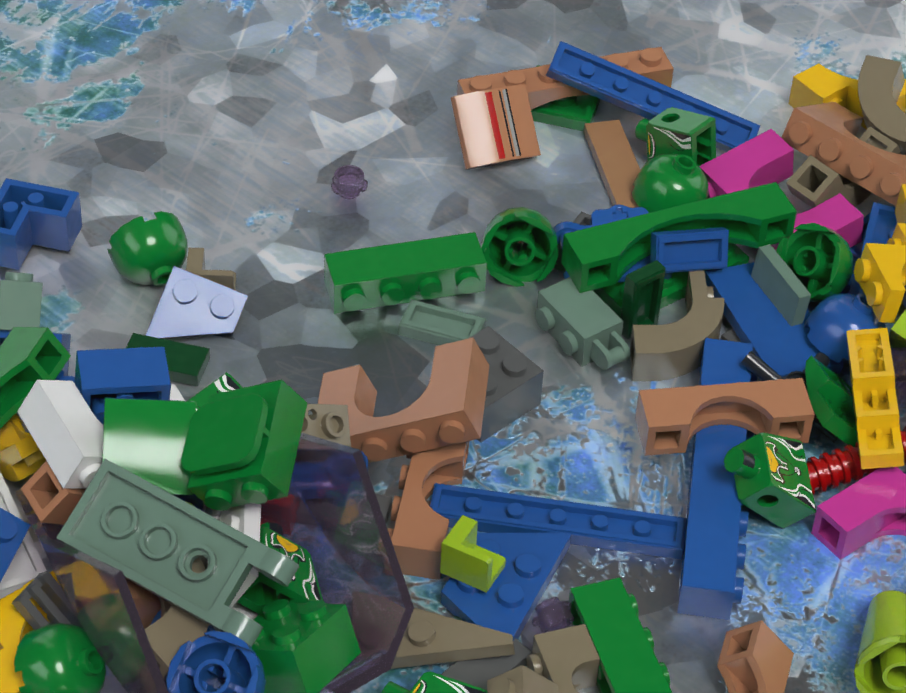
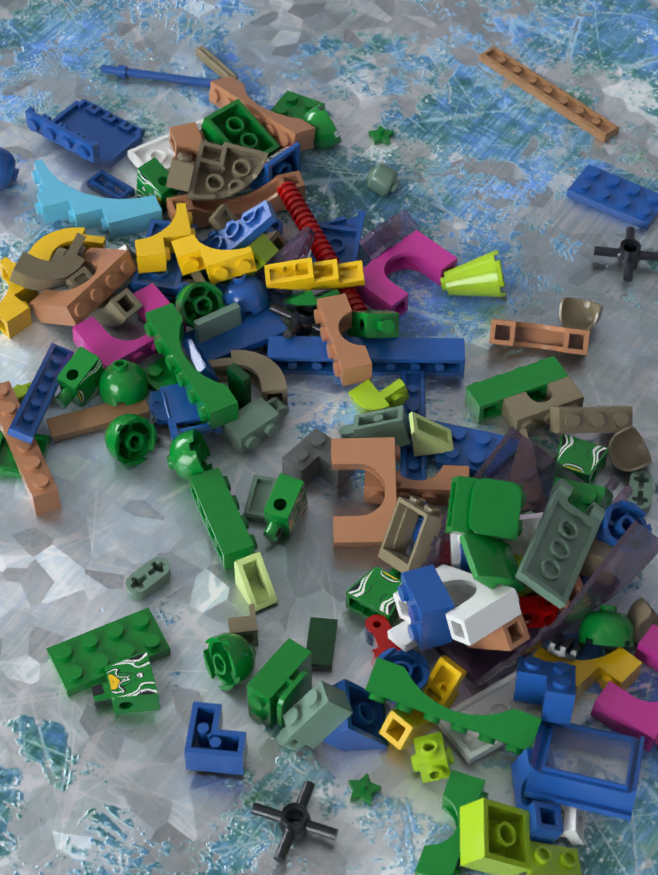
camera: 95 degrees left, 5 degrees up
wing [146,266,248,339] -> none
clear purple plate [331,165,368,199] -> none
lime panel [440,515,506,593] -> none
nougat slope [450,84,541,169] -> none
clear purple plate [532,597,574,633] -> none
none -> green plate [46,607,171,697]
none -> green torso [91,651,160,714]
none -> green cylinder [104,414,157,466]
none -> sand green beam [126,557,171,600]
none -> yellowish green slope [234,551,278,612]
none -> green brick [247,638,312,729]
none -> green torso [263,473,308,541]
none -> sand green brick [338,405,411,448]
none -> lime brick [348,378,410,414]
none -> yellowish green slope [409,412,454,457]

